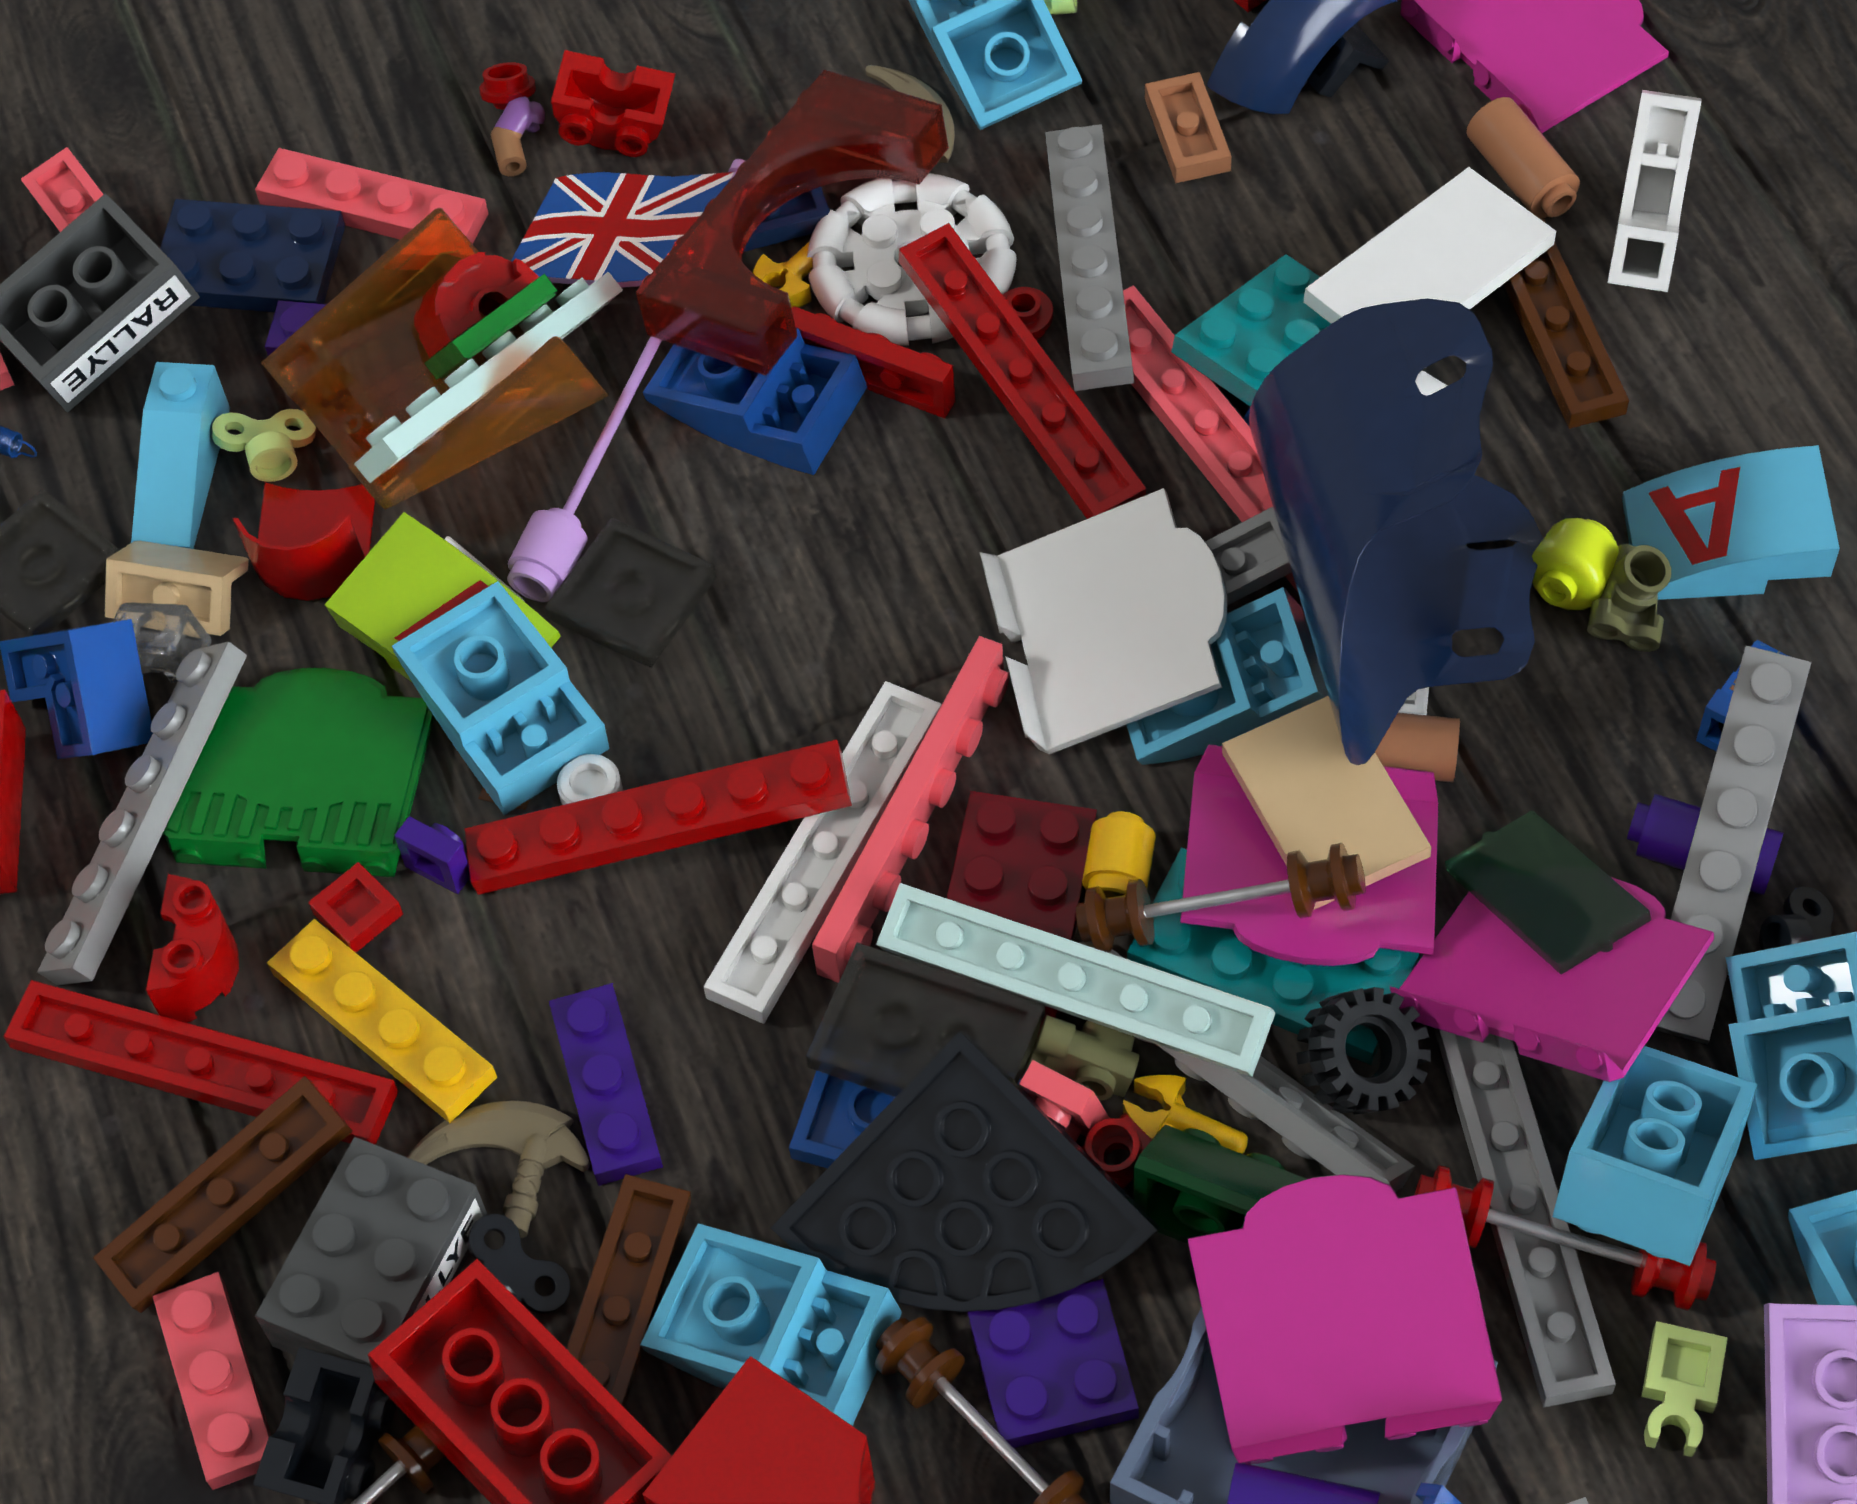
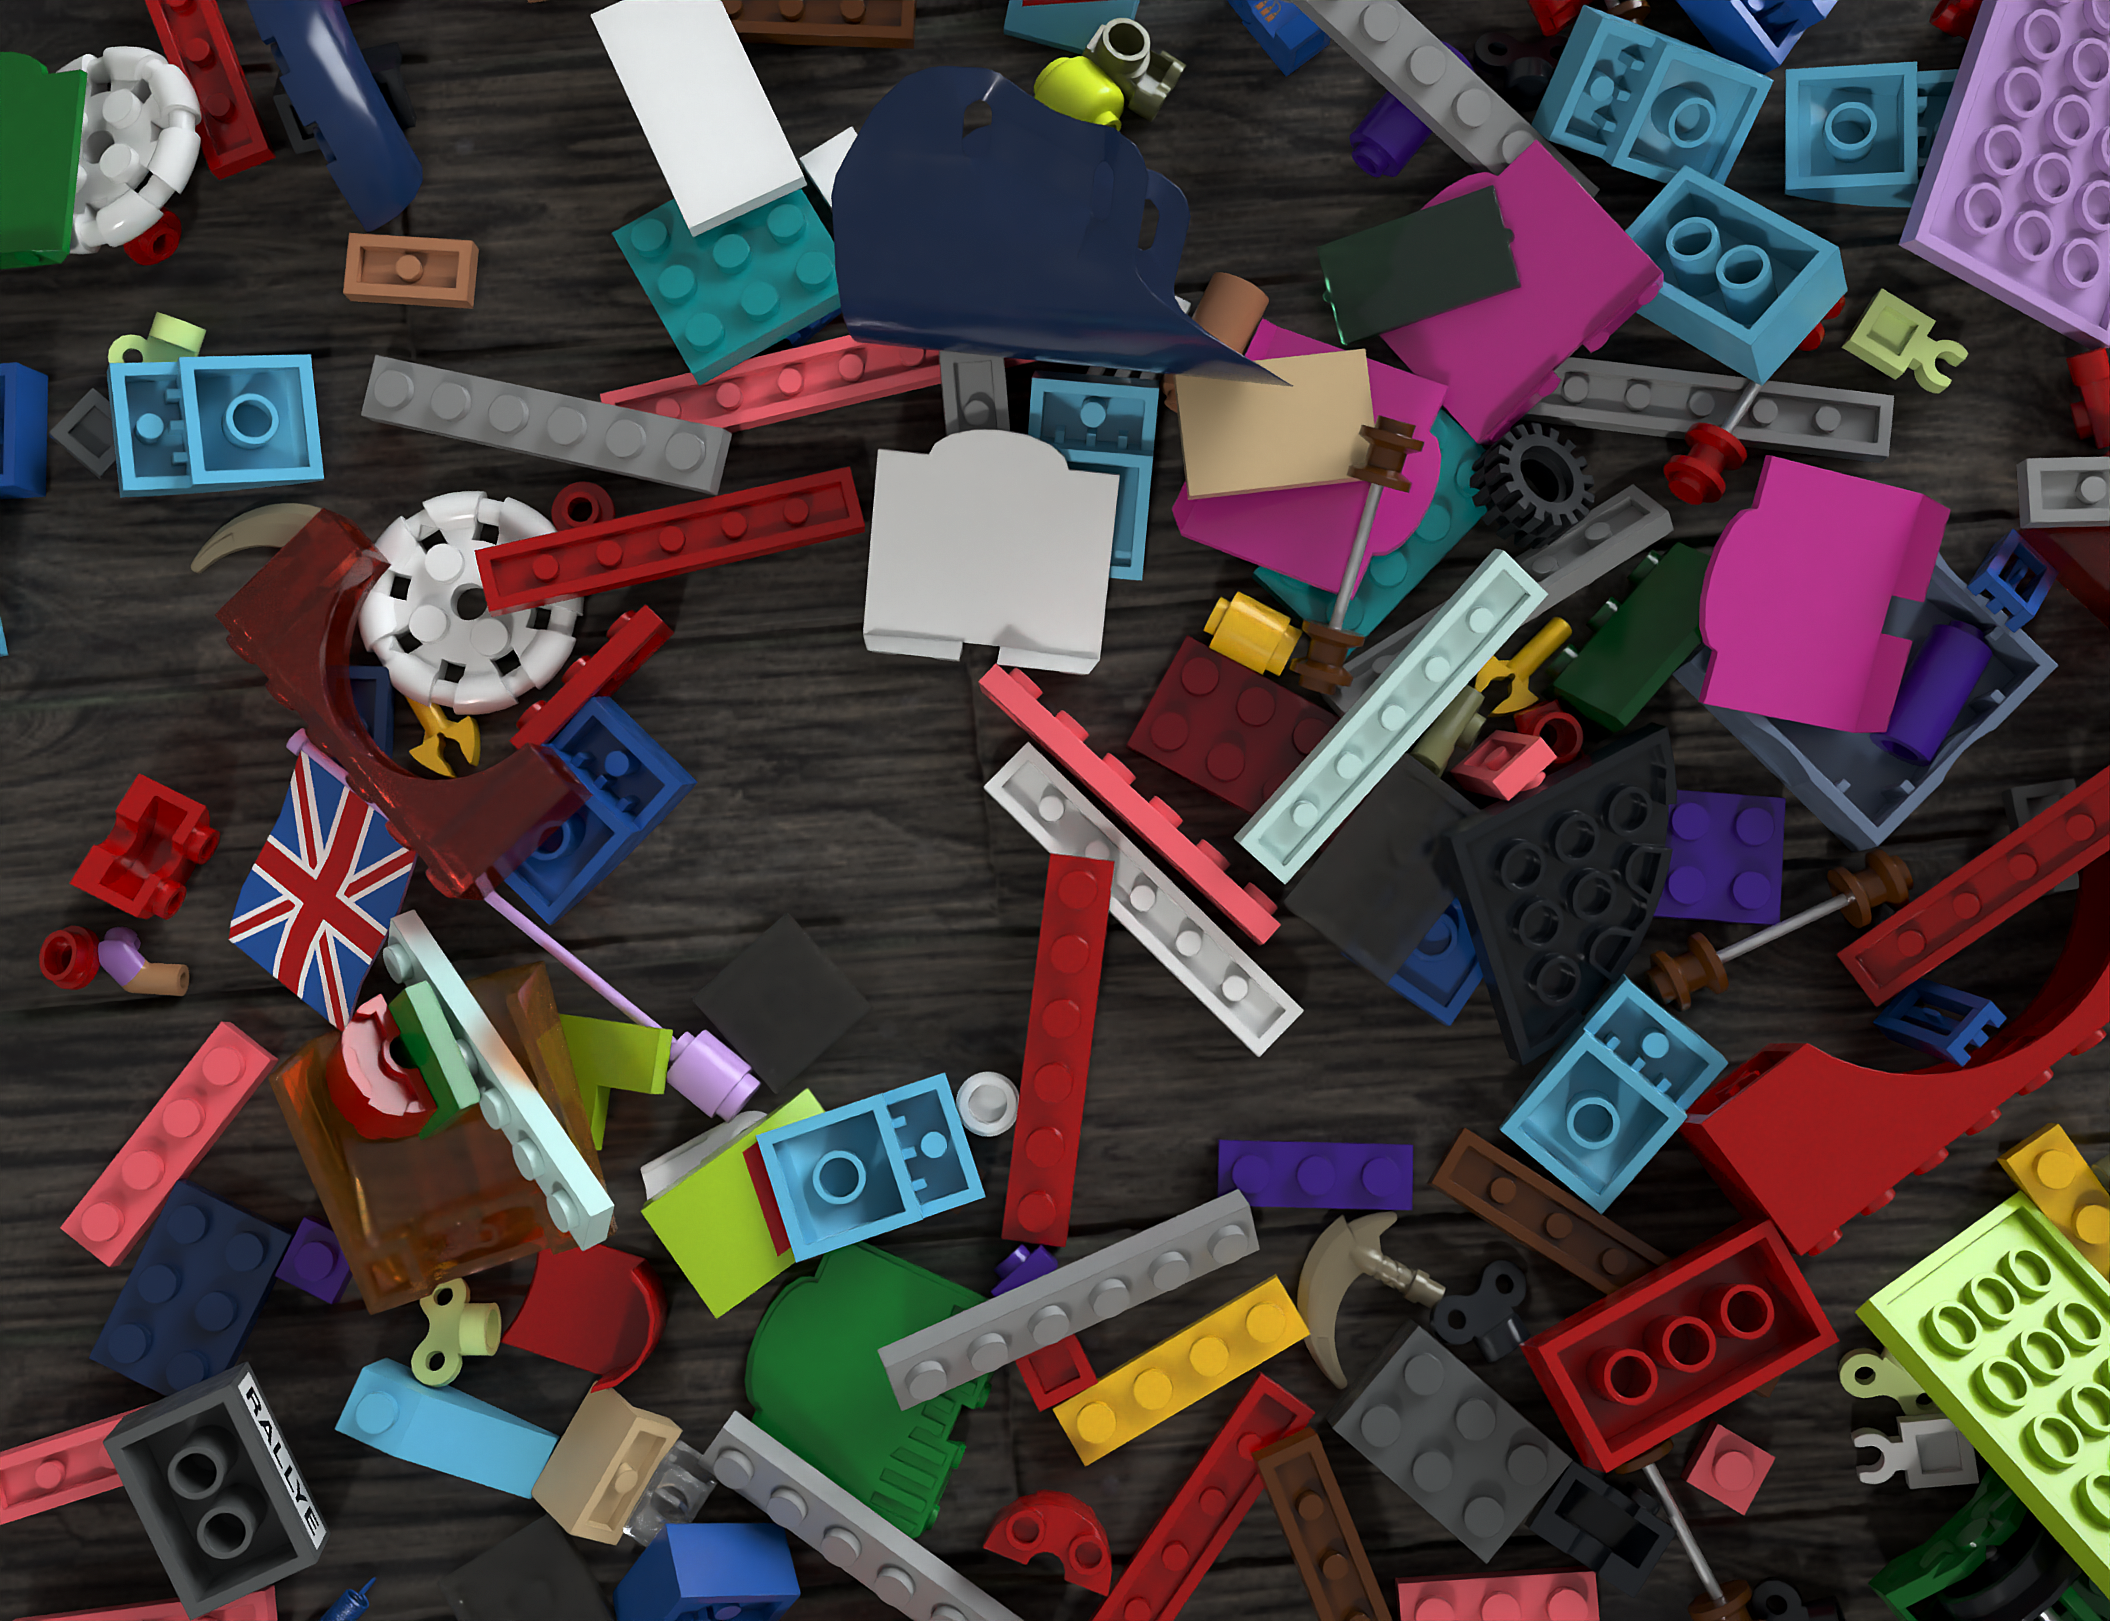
camera: 70 degrees left, 25 degrees up
none -> lime tile [542,1013,673,1150]
none -> light grey plate [877,1189,1260,1411]

